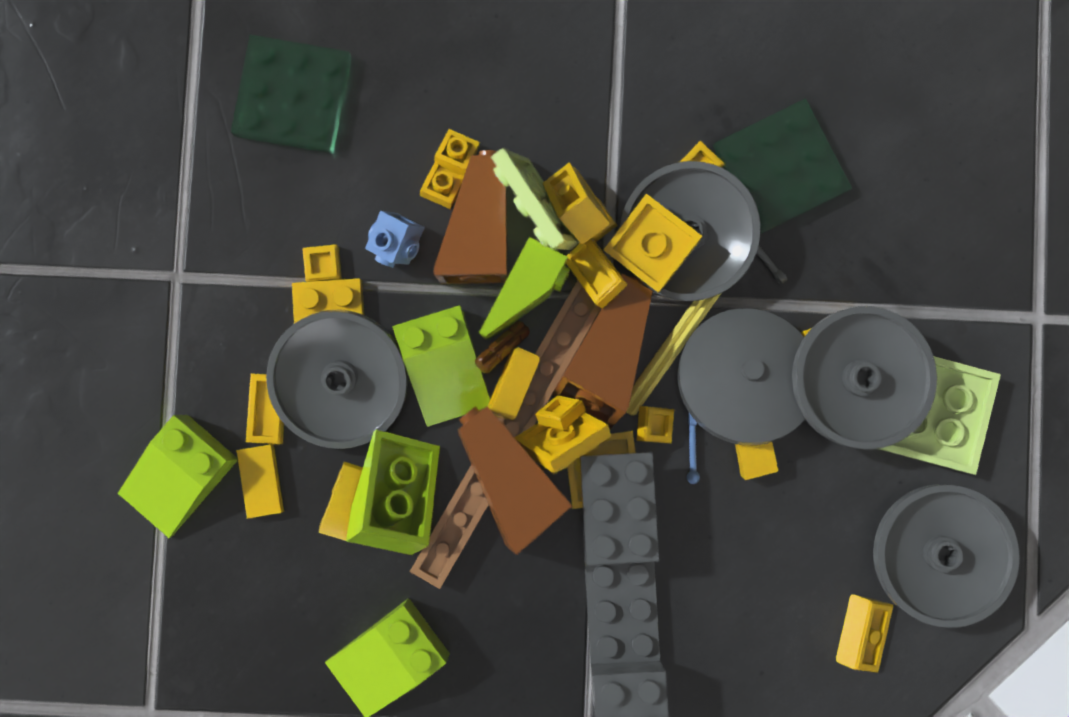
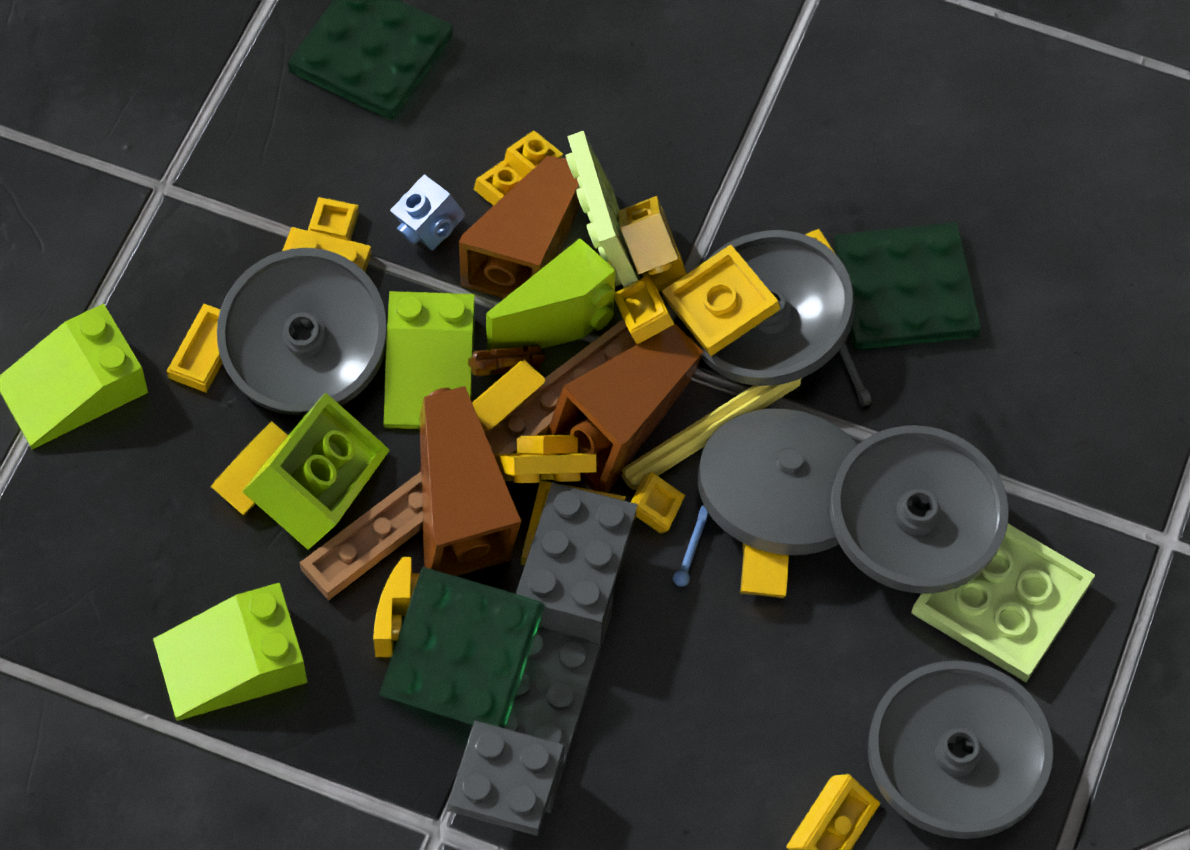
camera: 15 degrees right, 25 degrees down
yellow tile [237,444,284,519] -> none
none -> yellow slope [373,557,421,657]
none -> clear green plate [379,567,546,728]

